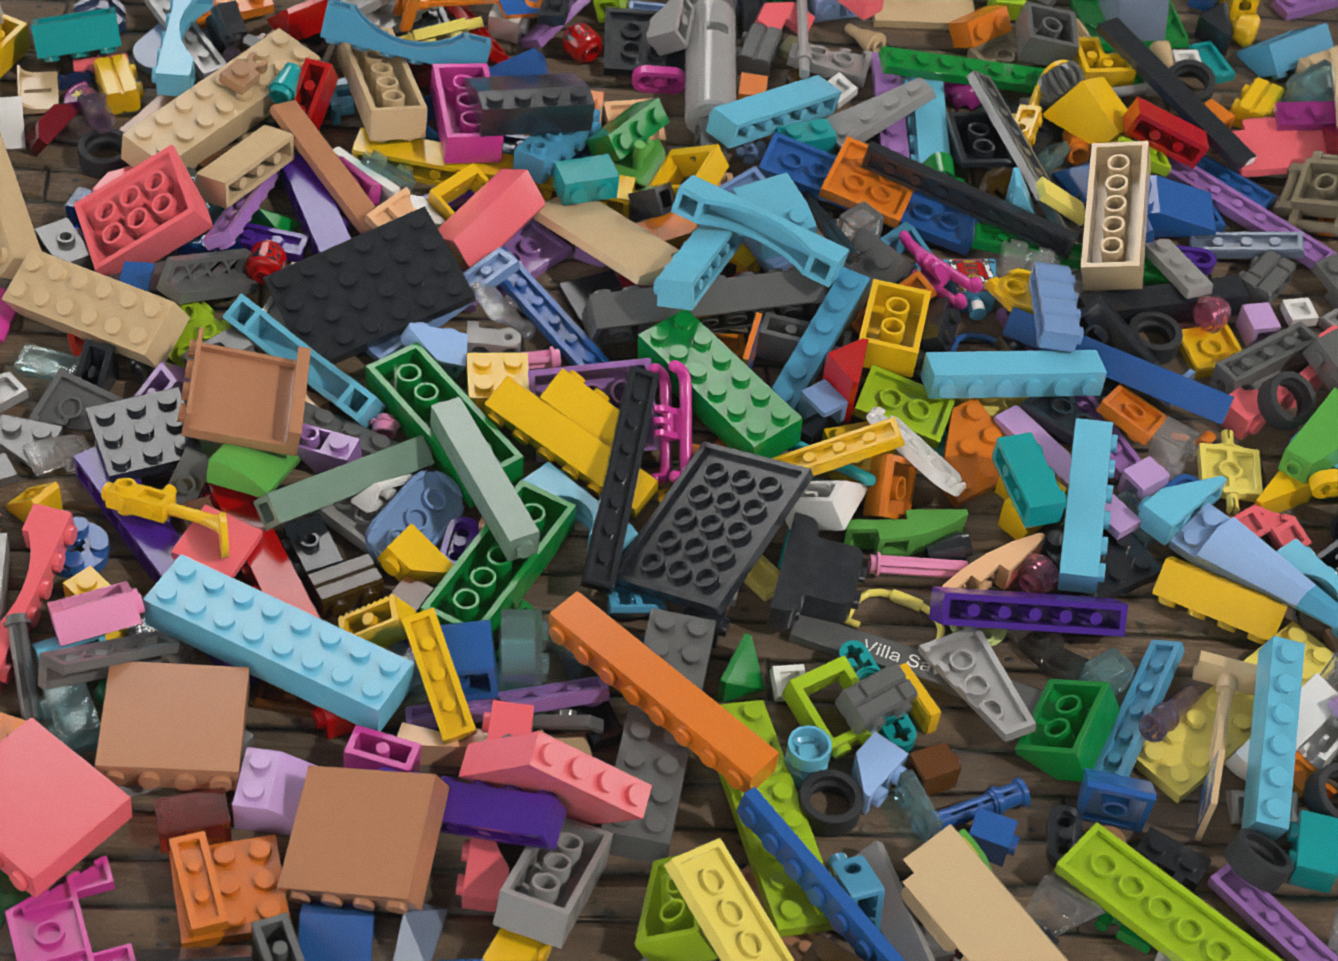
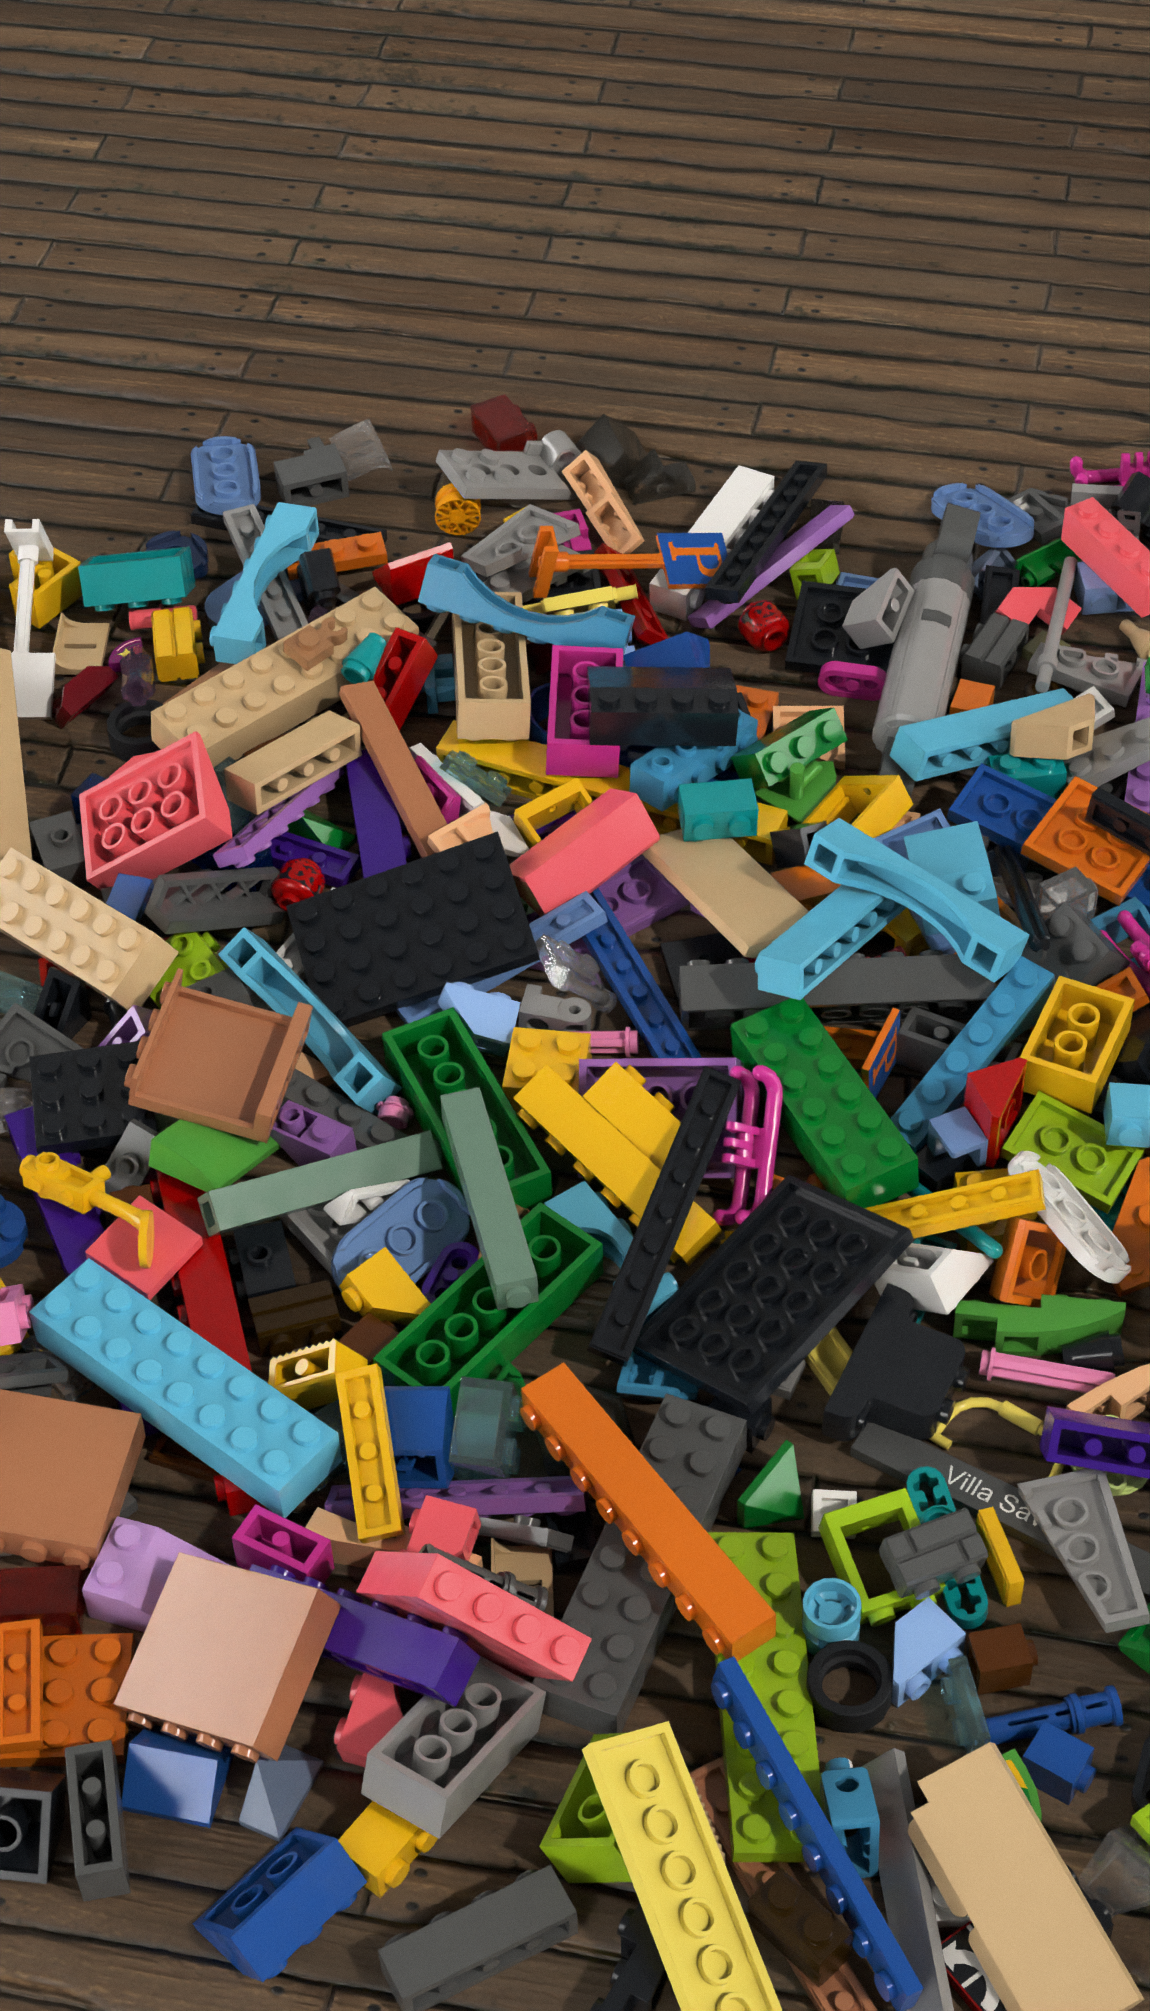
camera: 20 degrees right, 0 degrees up
clear blue piece [58,70,93,91] -> none
medium blue plant [736,140,766,165] -> none
none -> tan slope [1009,693,1095,760]

